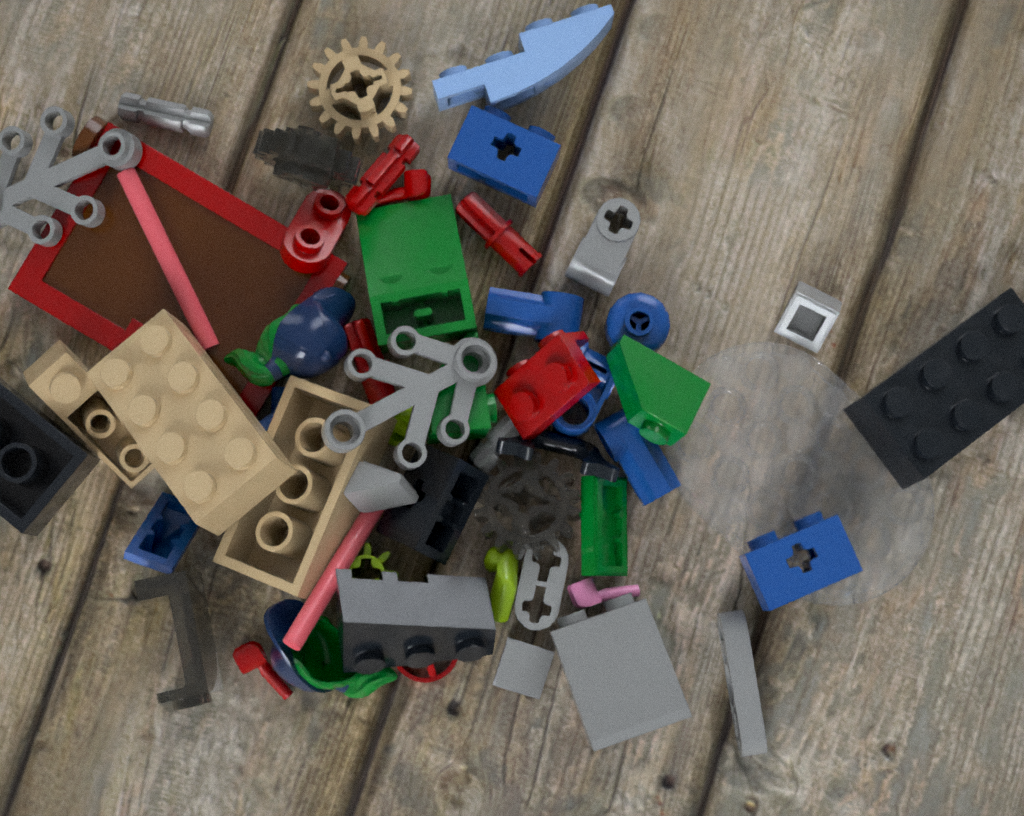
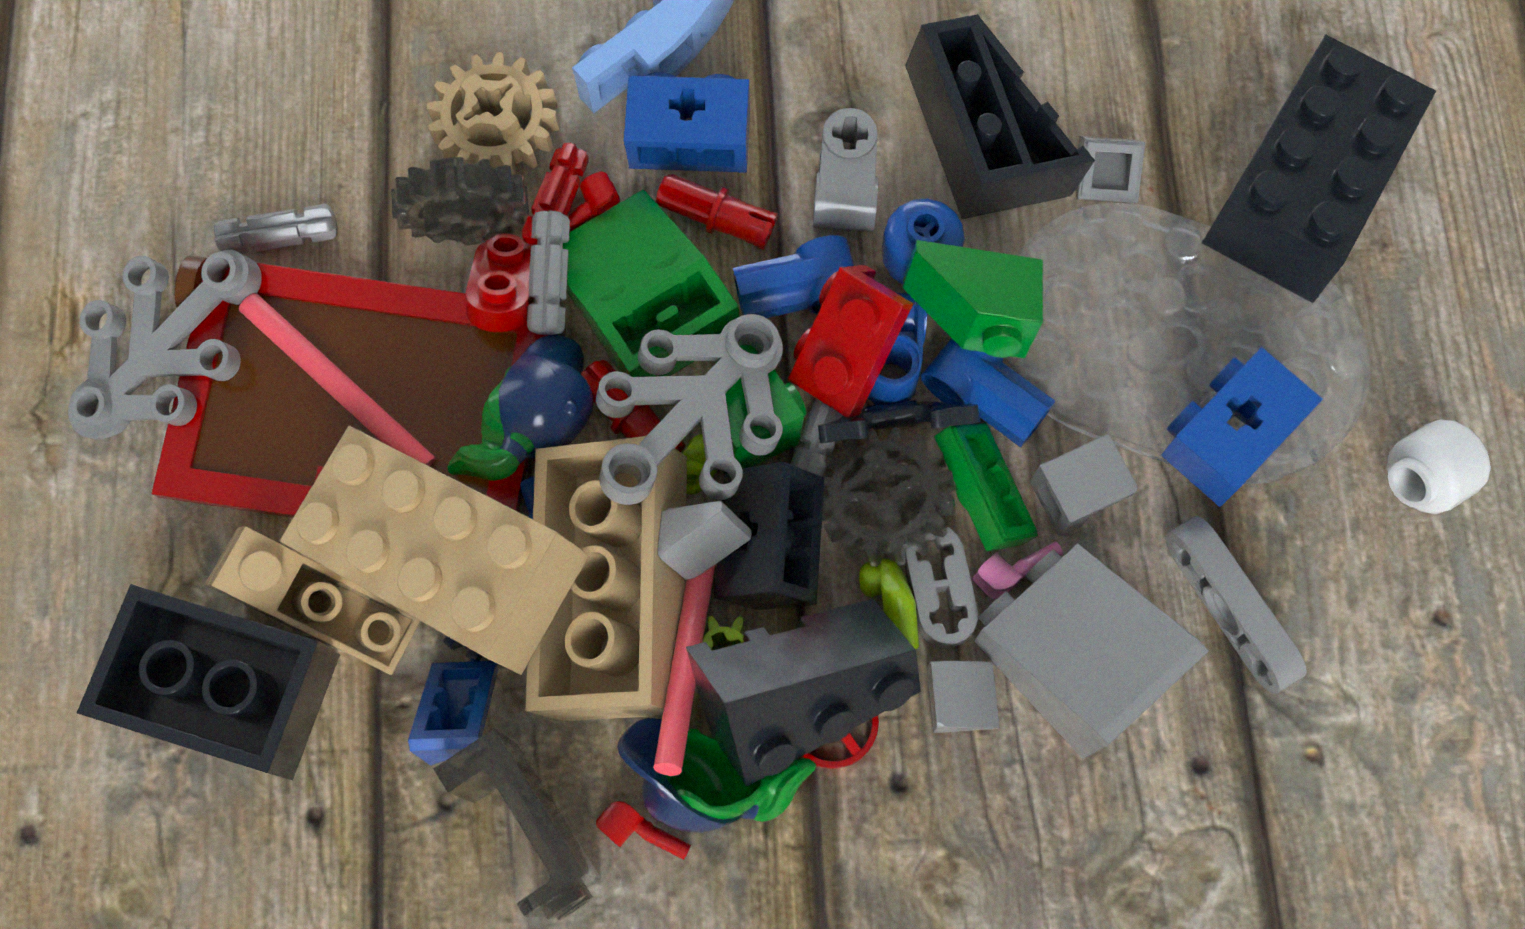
camera: 15 degrees left, 10 degrees down
none -> light grey axle [527,211,570,335]
none -> black wedge [905,14,1095,219]
none -> light grey panel [1030,434,1138,537]
none -> white head [1387,419,1491,514]

